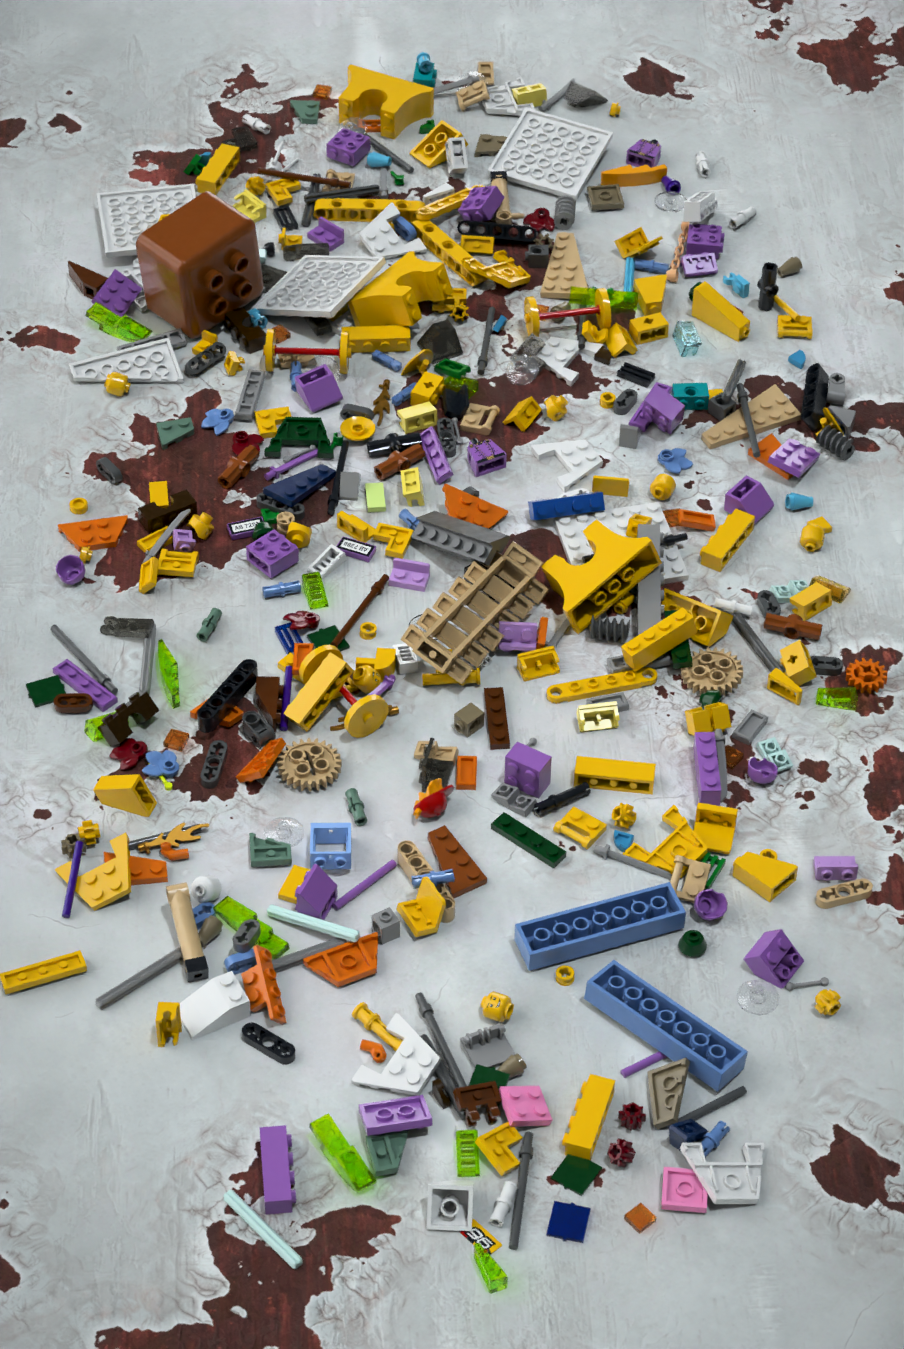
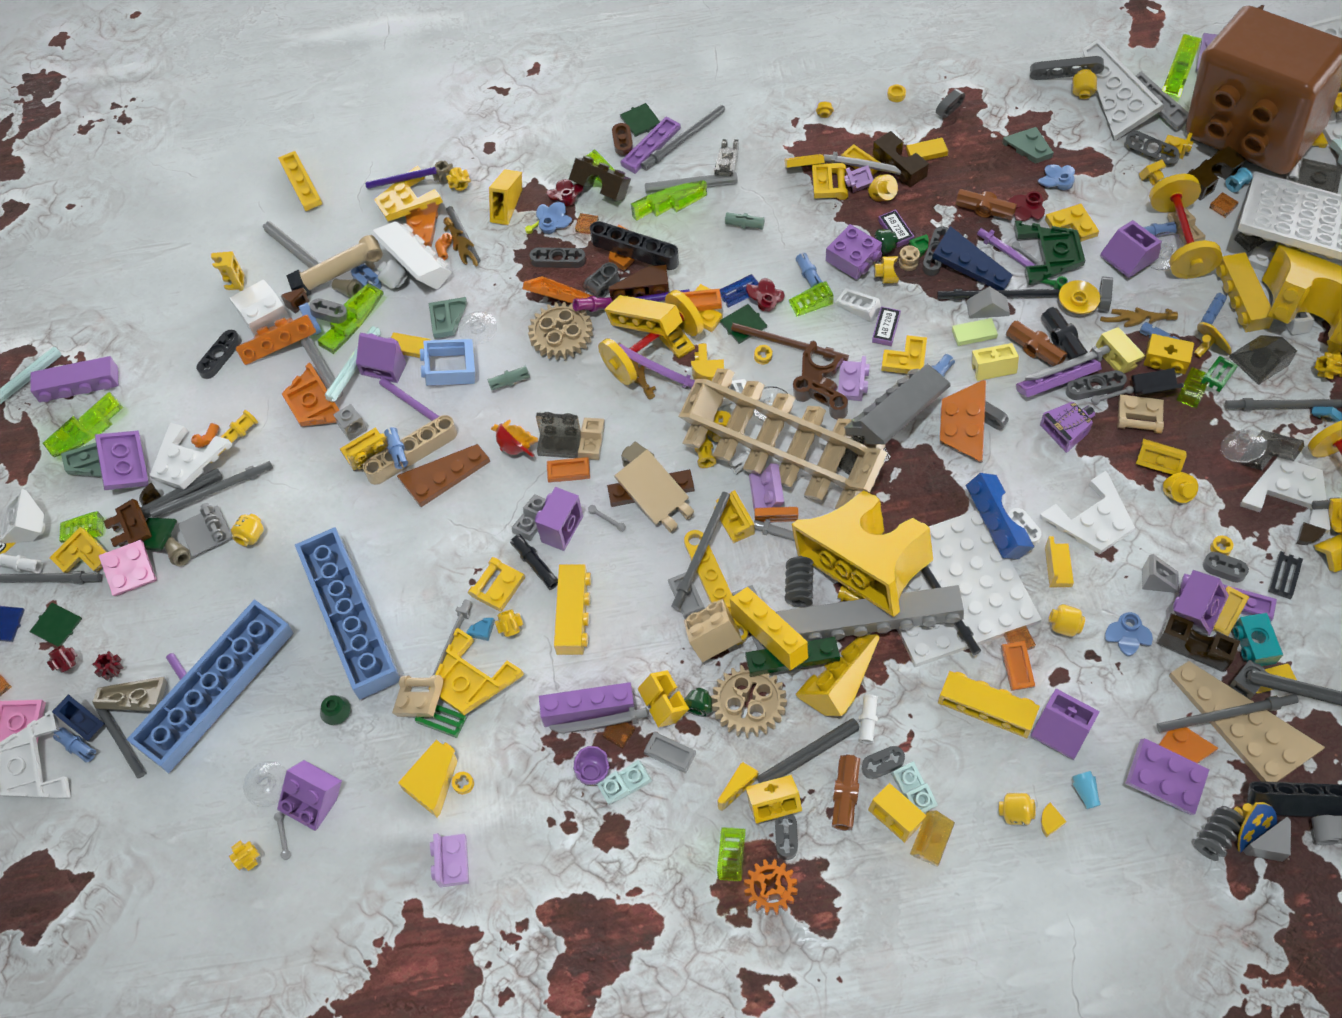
camera: 90 degrees right, 15 degrees up
medium lavender hair [56,555,86,585] -> none
orange wing [58,515,128,552] -> none
light grey plate [235,370,266,421] -> none
yellow panel [337,511,376,543] -> none
yellow head [353,665,381,693] -> none
dark green plate [491,812,566,869] -> none
yellow bush [556,965,575,986] -> none
yellow brick [562,1074,615,1161] -> none
light yellow hinge [576,701,620,732] -> none
yellow bracket [626,513,652,538] -> none
yellow bracket [694,802,738,854] -> none
medium lavender hair [694,889,728,921] -> none
tan beam [815,878,873,909] -> none
none -> reddish brown slope [281,288,309,314]
none -> white slope [371,221,452,290]
none -> magenta pin [572,296,613,312]
none -> tan tile [614,449,694,533]
none -> dark grey bar [671,492,730,610]
none -> tan slope [684,599,742,663]
none -> reddish brown piece [793,341,848,420]
none -> light grey sword [1025,345,1110,380]
none -> dark grey beam [1030,56,1104,80]
none -> dark brown arch [1157,613,1240,672]

